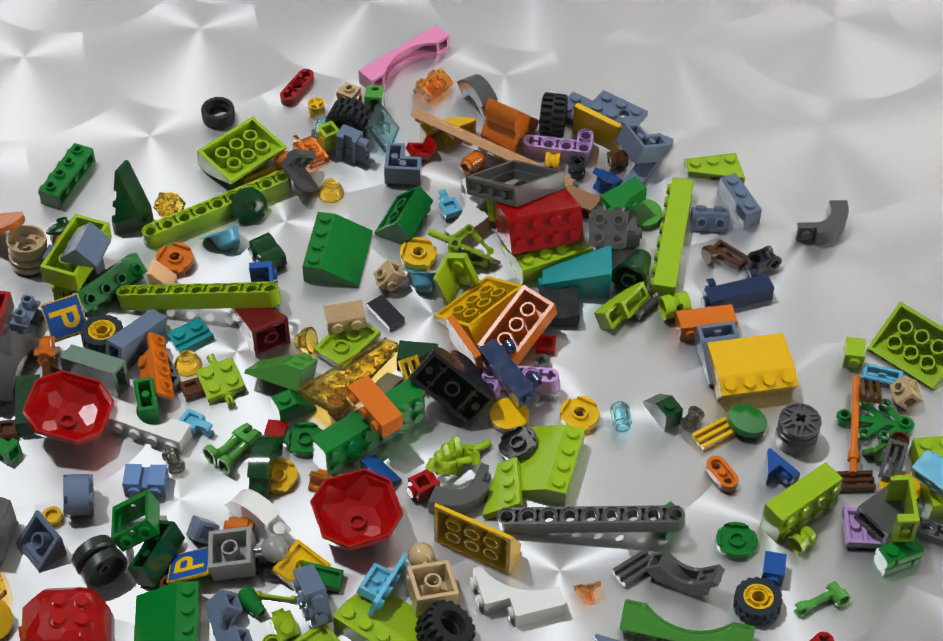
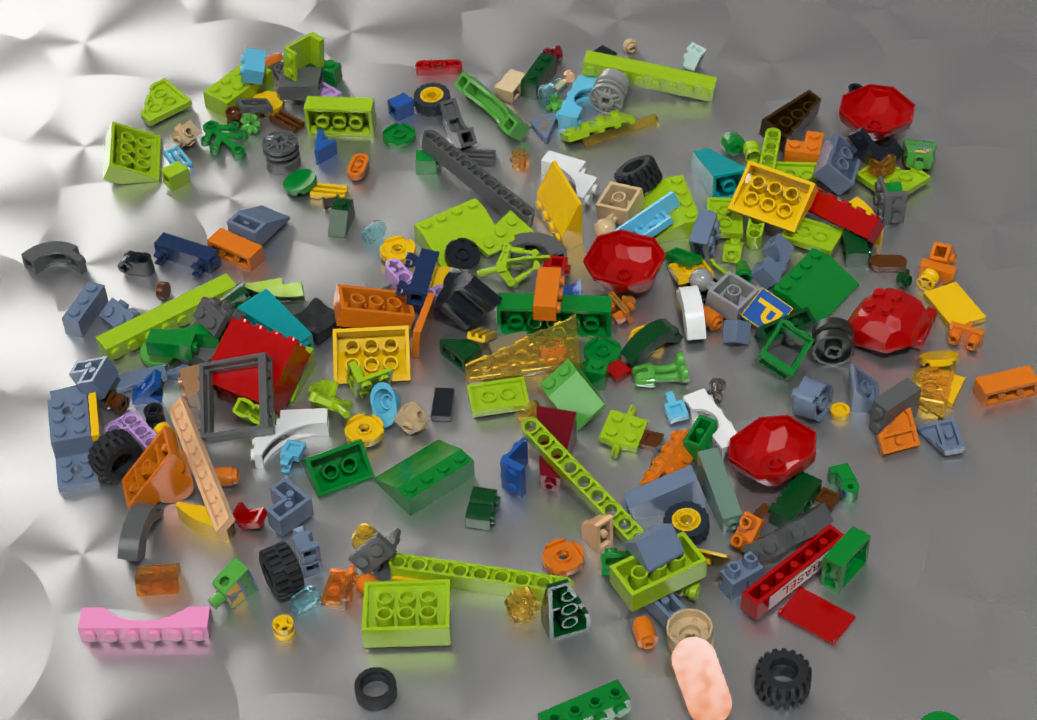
camera: 135 degrees left, 5 degrees down
dark green dish [45,217,70,235] -> none
medium blue brick [122,464,169,498] -> none
teal plate [166,317,214,356] -> none
clear yellow piece [174,350,202,377] -> none
medium azure piece [199,223,240,250] -> none
dark green dish [231,187,267,224] -> none
red beam [280,69,314,106] -> none
lime brick [316,121,339,153] -> none
tan brick [323,300,366,334] -> none
tan brick [336,82,362,101] -> none
clear light blue plate [366,103,400,153] -> none
lime wheel [658,291,692,320] -> none
lime wing [684,153,745,183] -> none
yellow slope [706,333,799,400] -> none
reddish brown tile [713,239,747,272] -> none
bright green brick [794,581,851,617] -> none
orange bar [847,375,860,476] -> none
reddish brown tile [860,379,882,403] -> none

